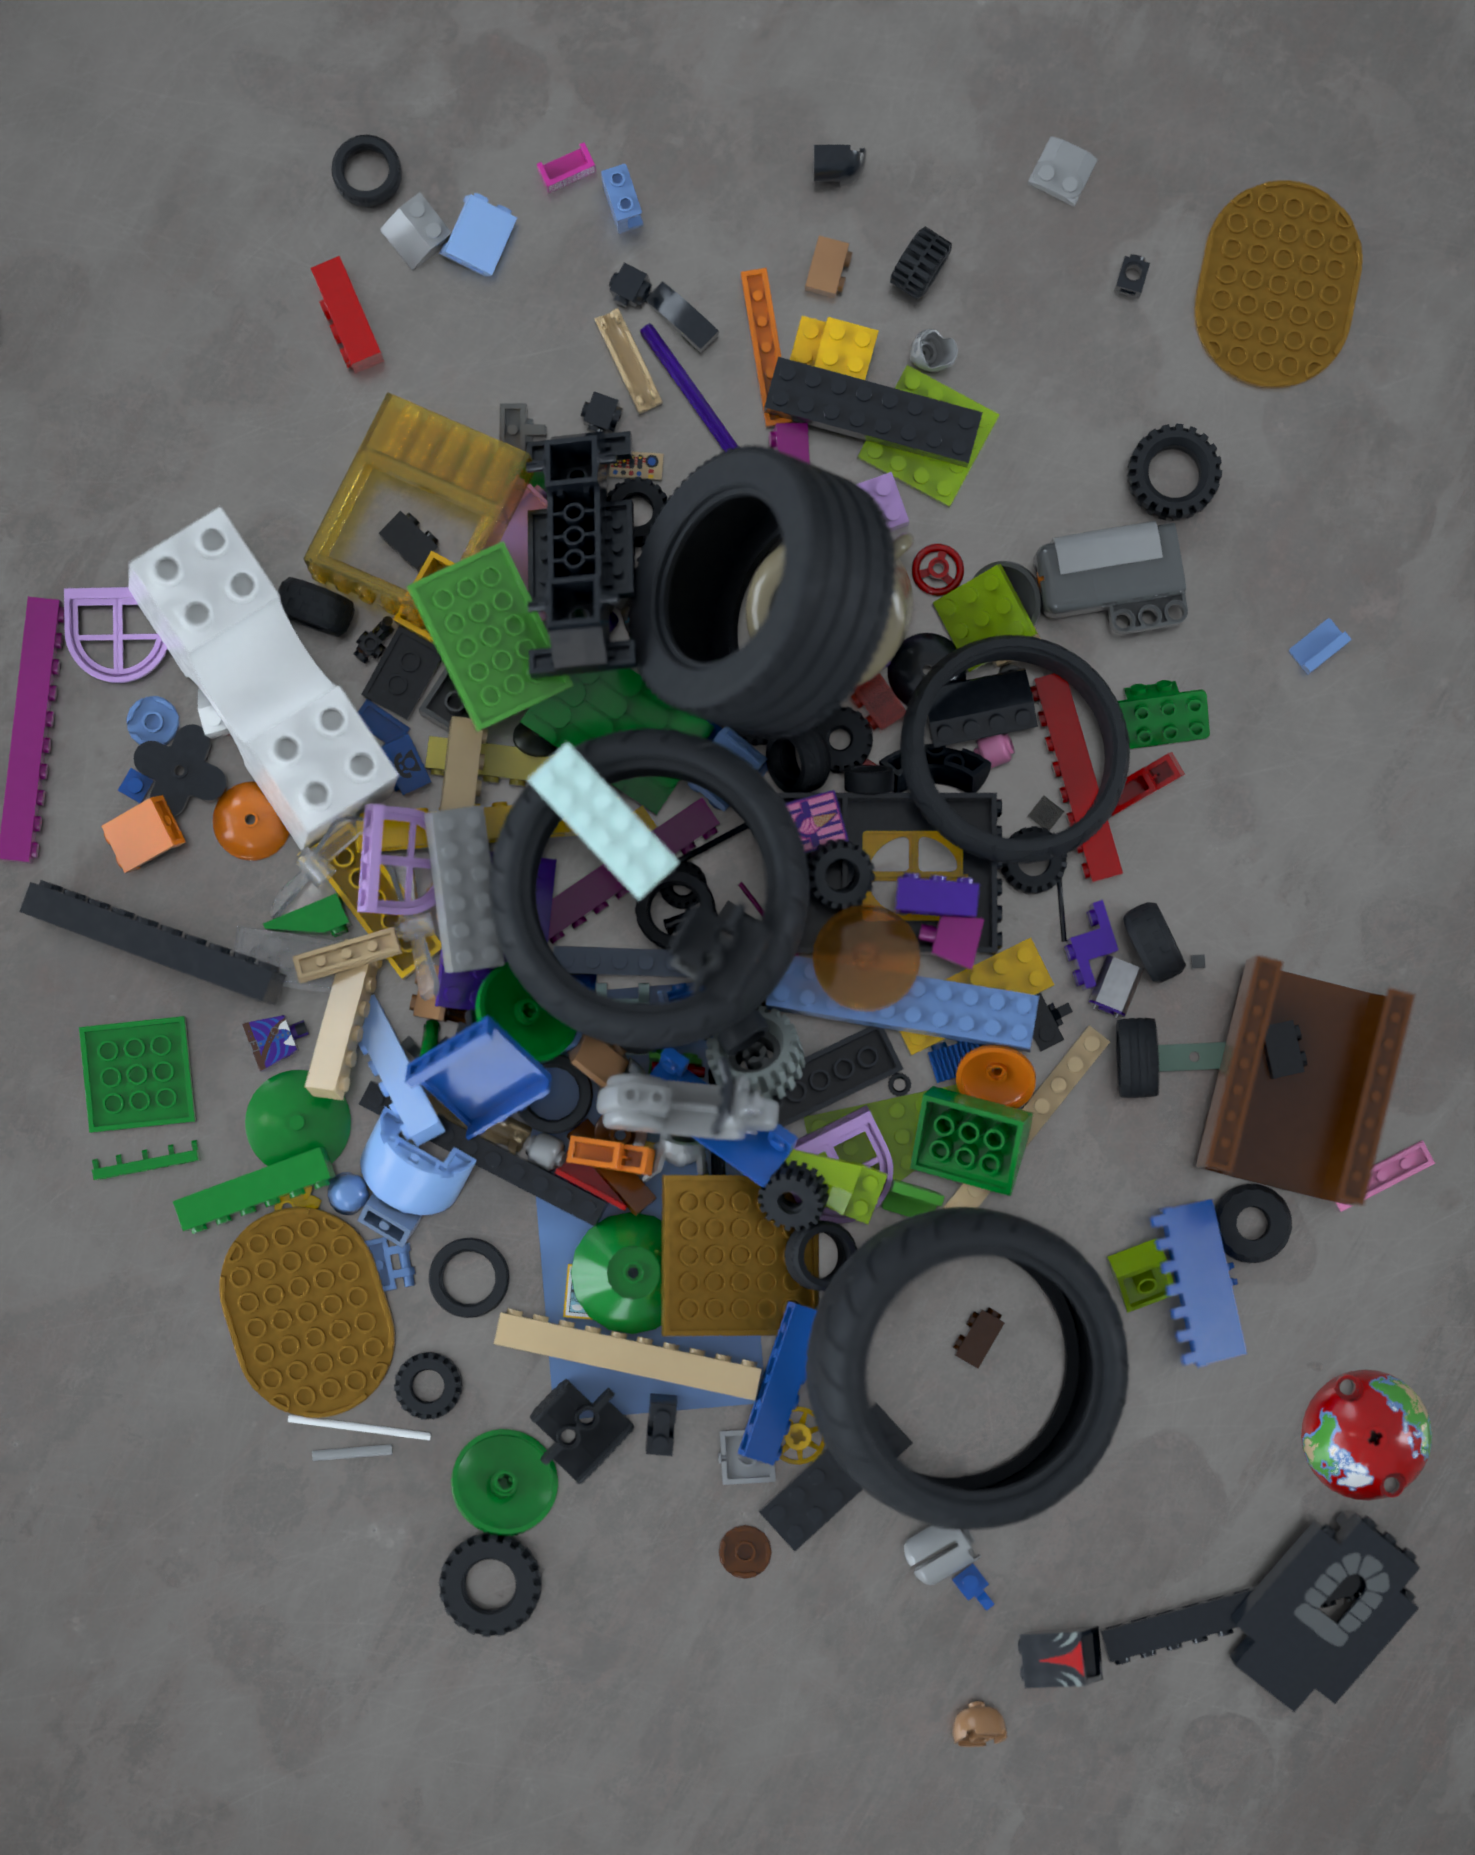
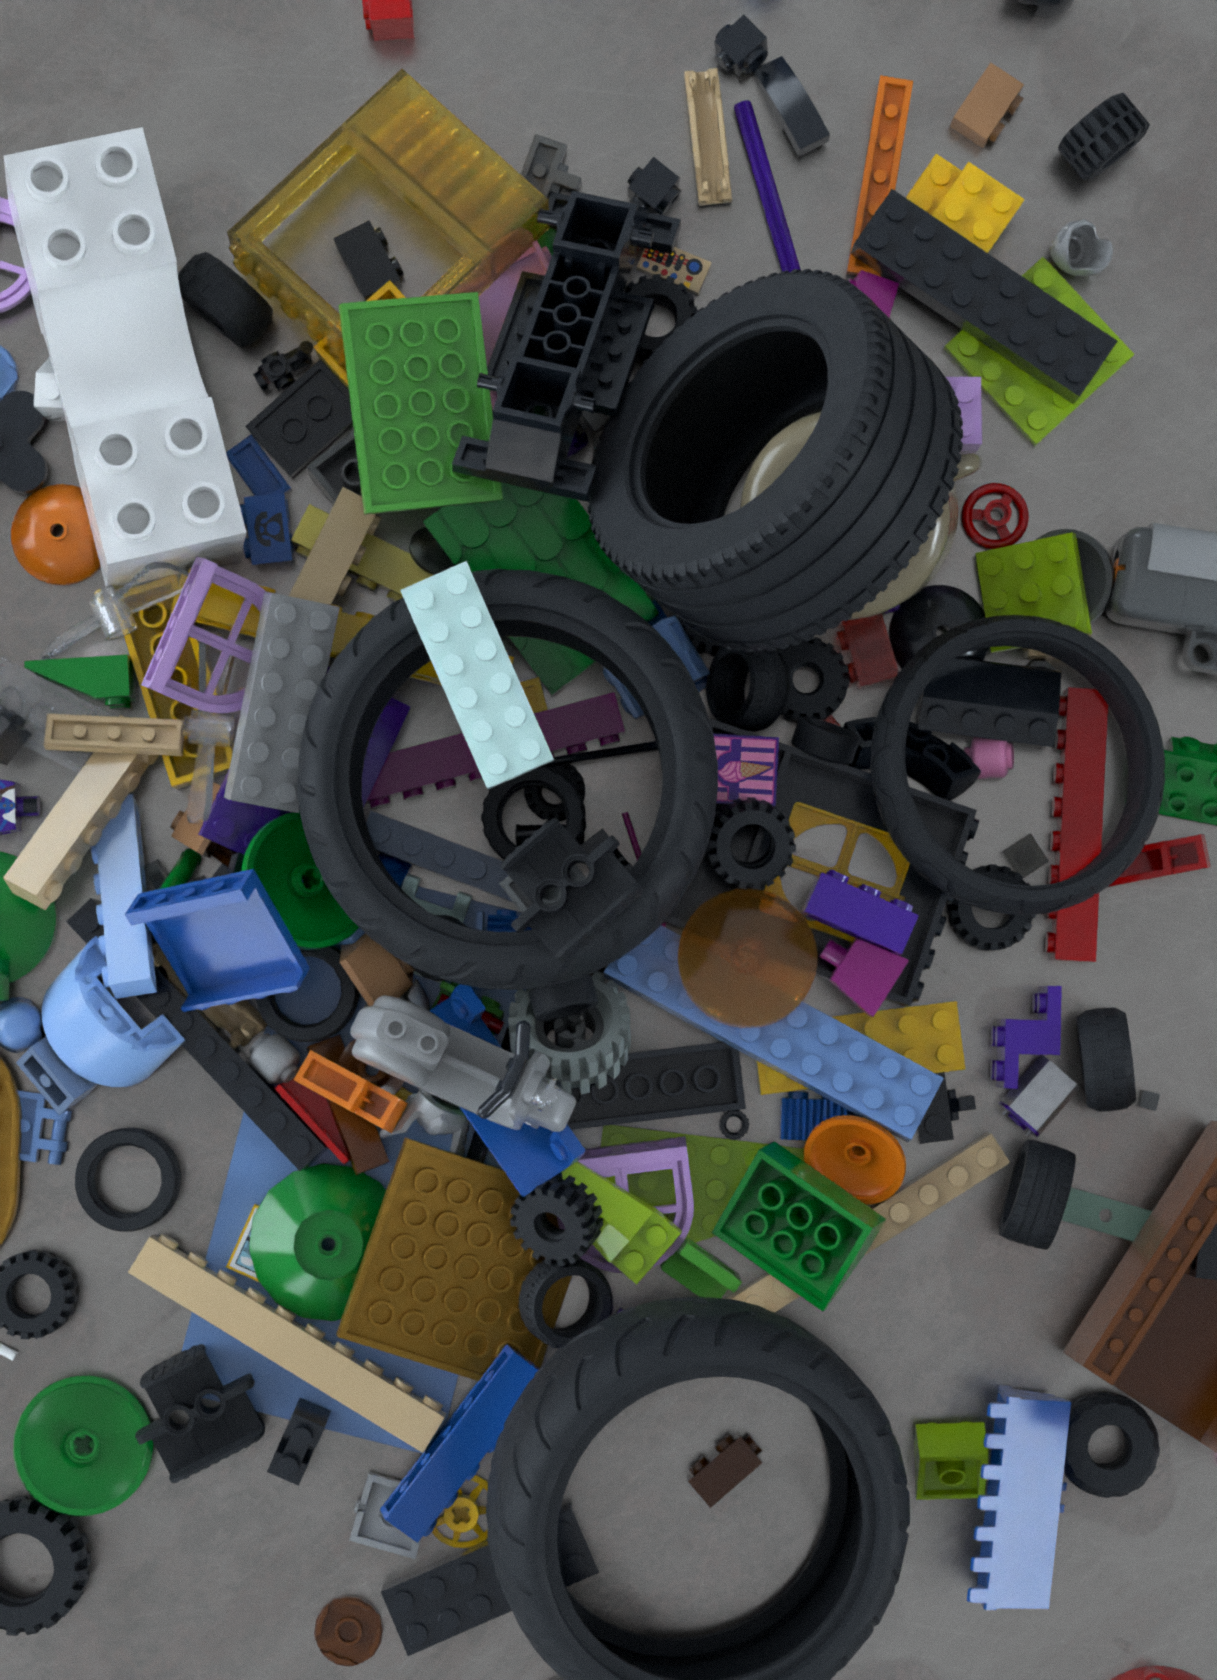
camera: 15 degrees right, 0 degrees up
black axle [1057,878,1067,942] -> none

